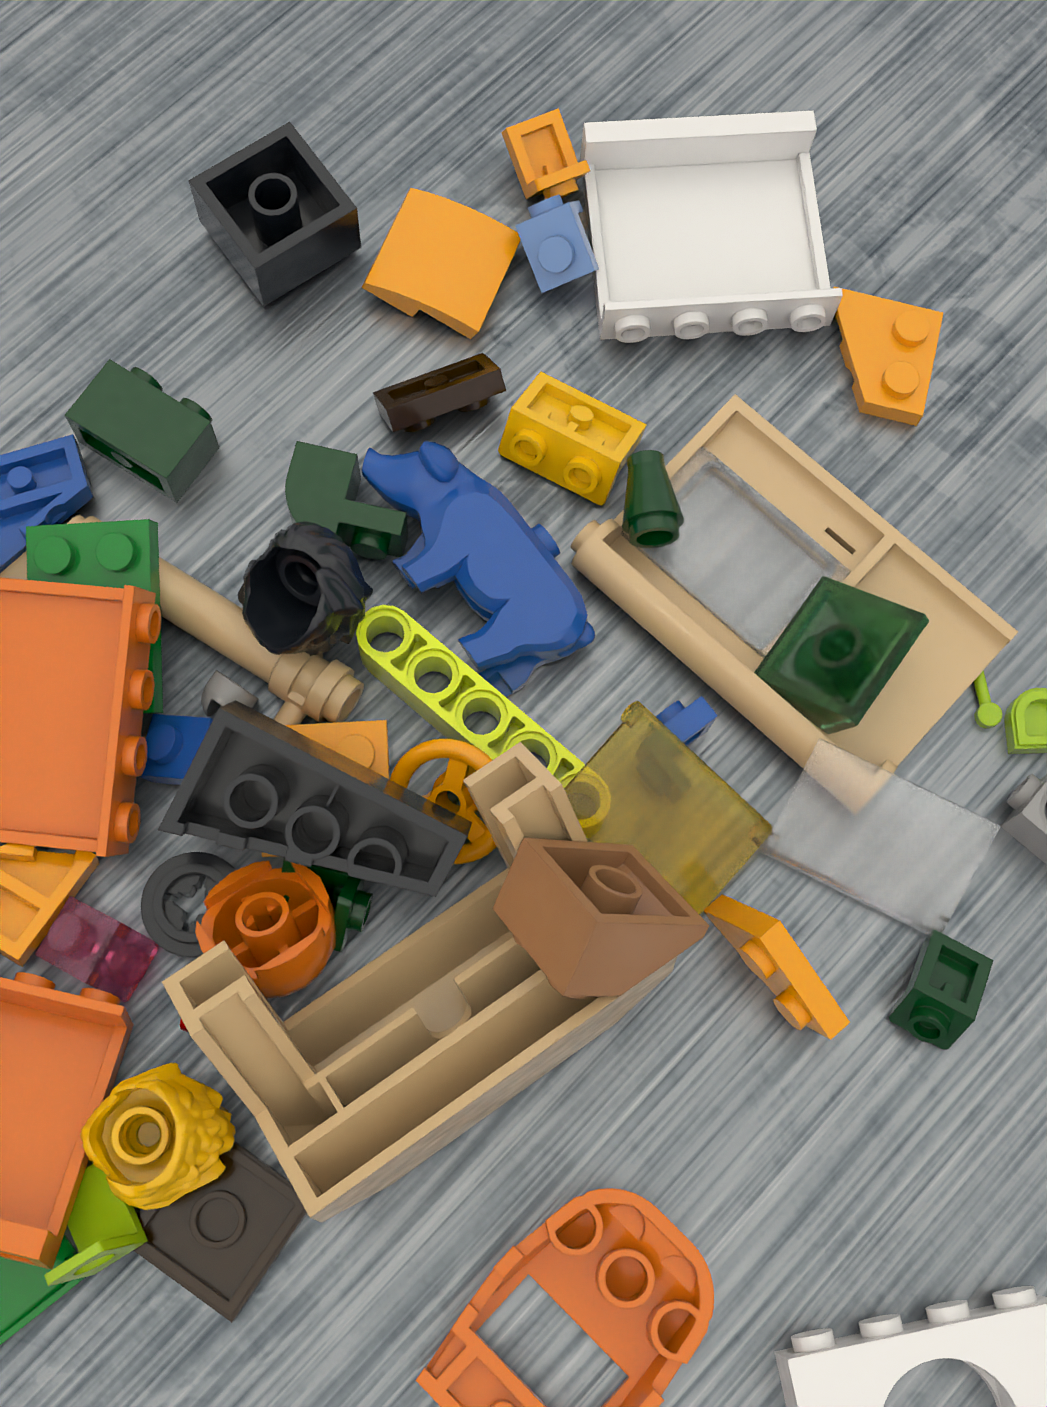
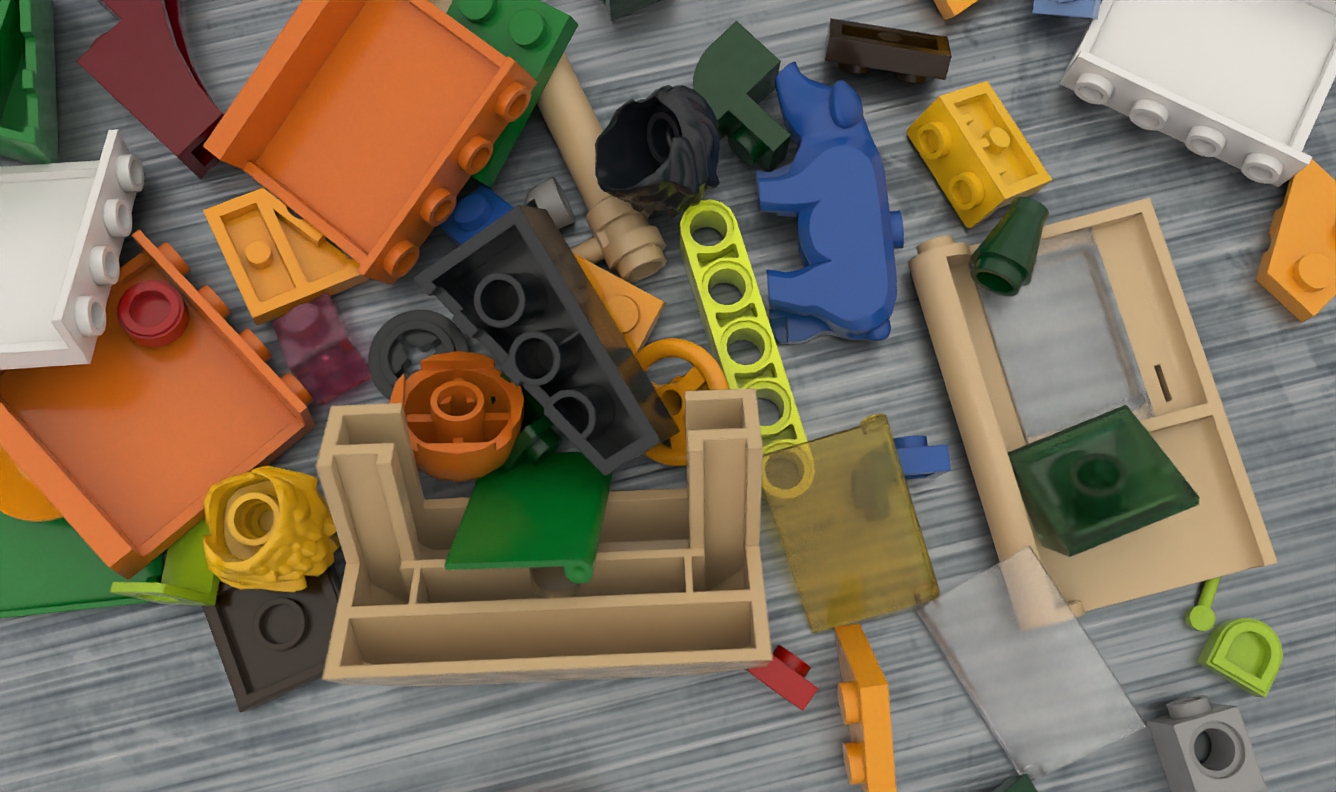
camera: 40 degrees right, 5 degrees up
medium nougat slope [492,838,709,999] -> none
none -> green piece [444,451,613,584]
none -> red plate [744,644,818,711]

